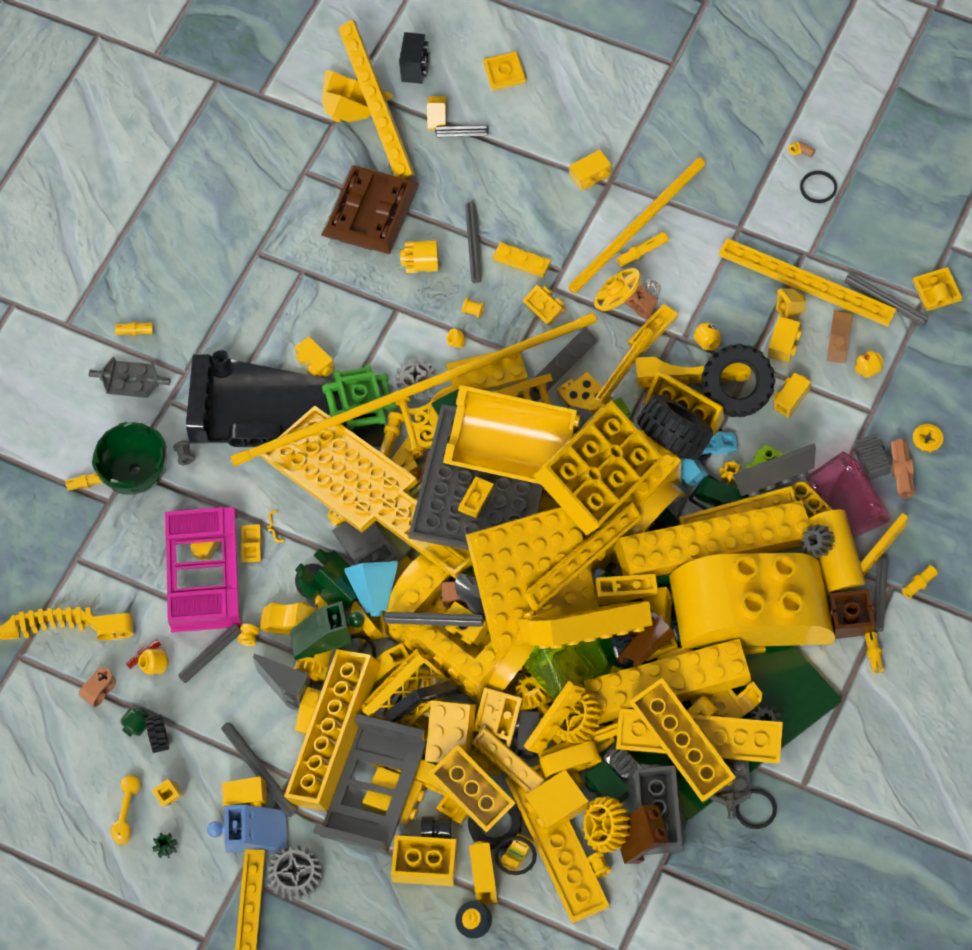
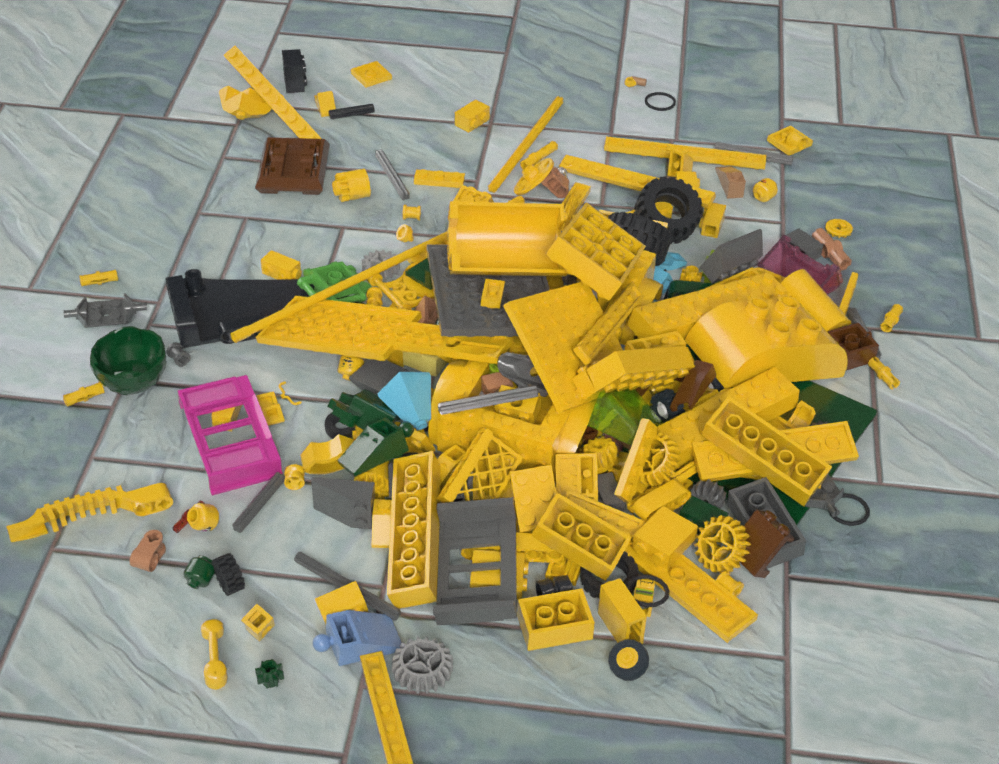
camera: 25 degrees left, 20 degrees down
black beam [385,680,457,722] -> none
yellow head [694,323,722,350] -> none
dark grey gear [800,524,835,558] -> none
none -> yellow plate [559,155,716,209]

